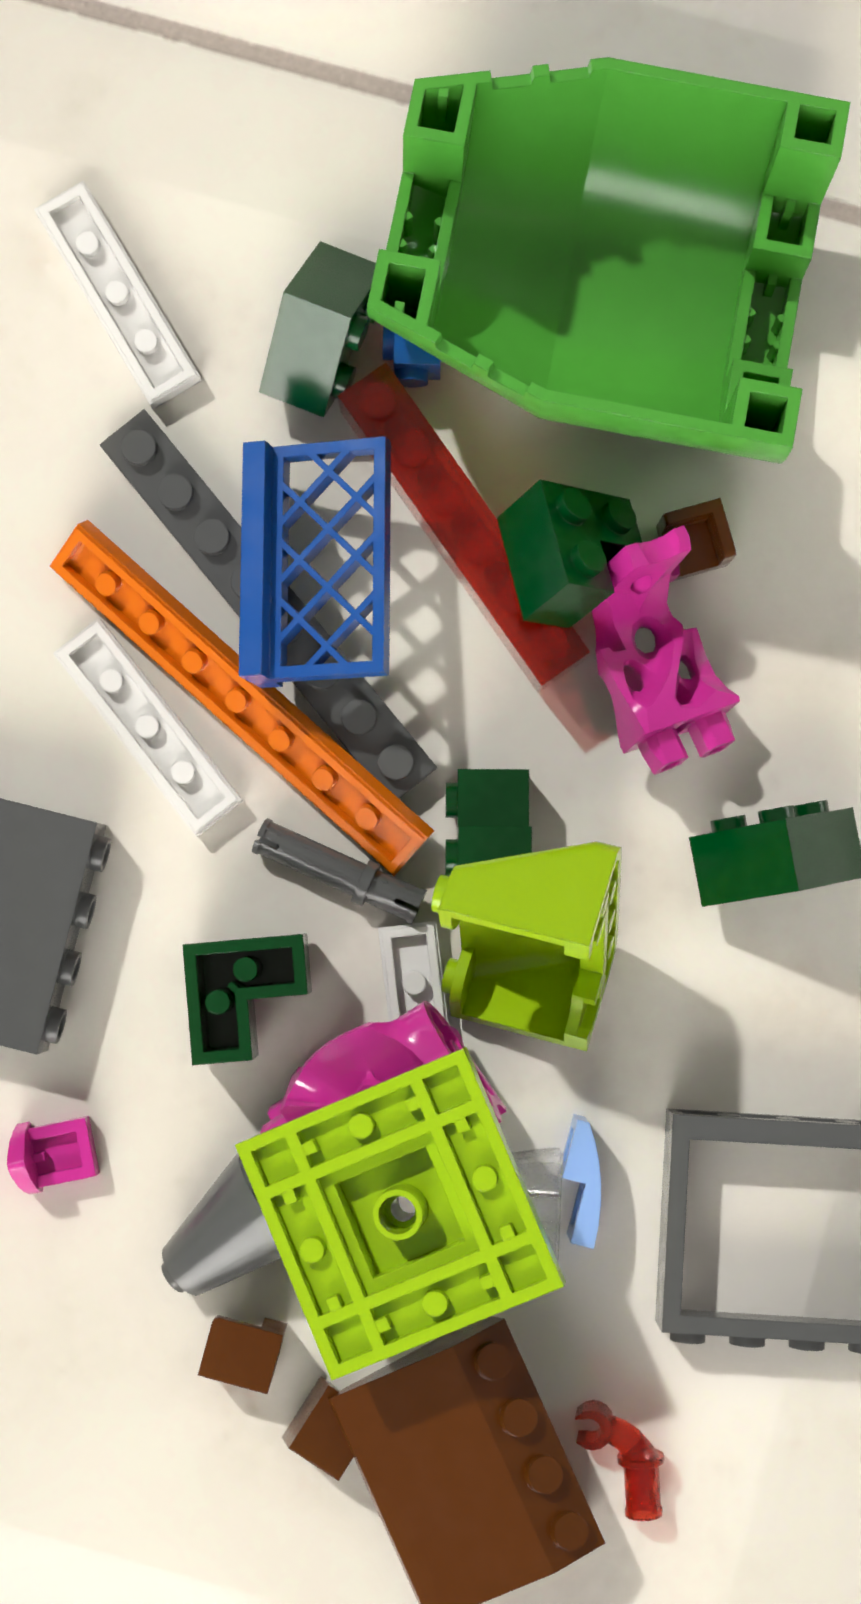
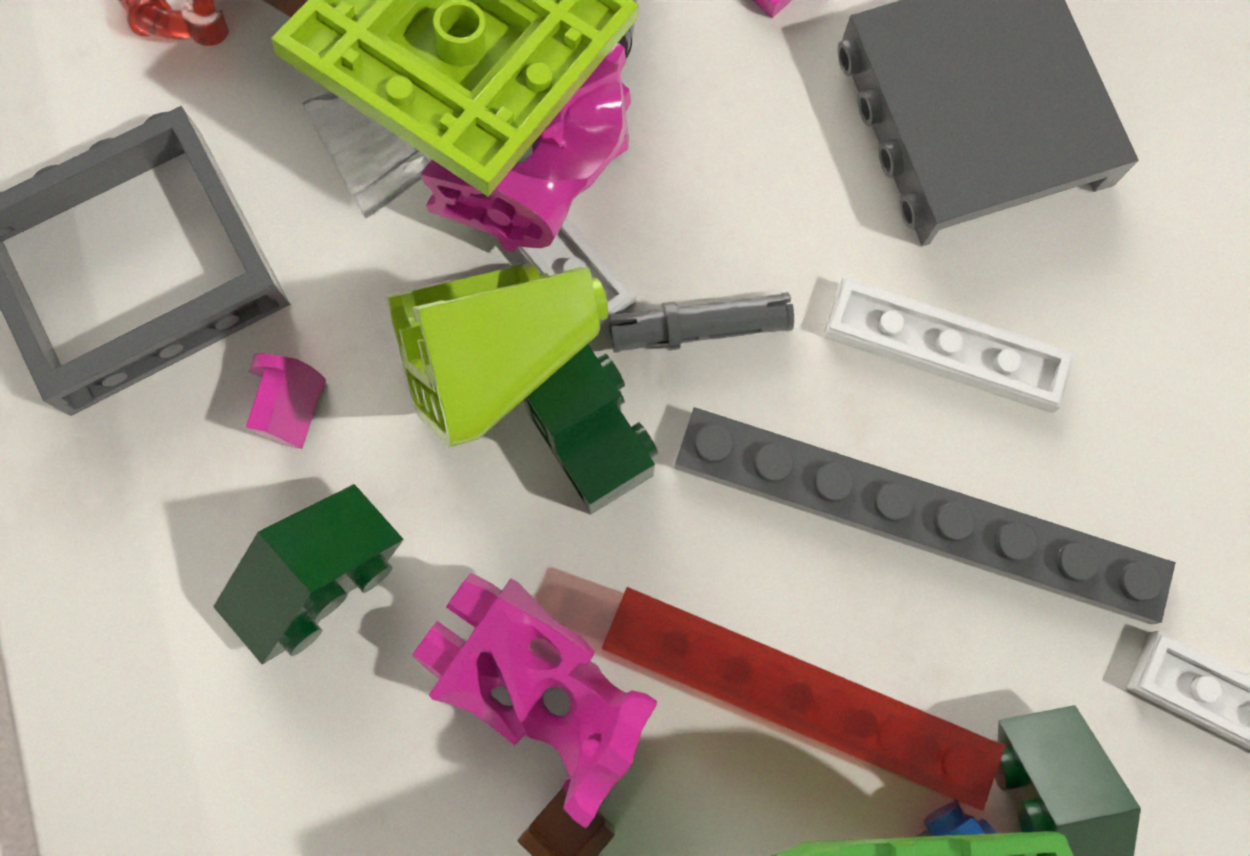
camera: 145 degrees right, 10 degrees down
orange tile [50,520,434,876] -> none
dark green brick [182,933,312,1066] -> none
blue fence [239,436,391,688] -> none
dark green brick [497,479,642,628] -> none
light blue slope [559,1114,601,1249] -> none
none -> dark pink tile [245,353,326,449]

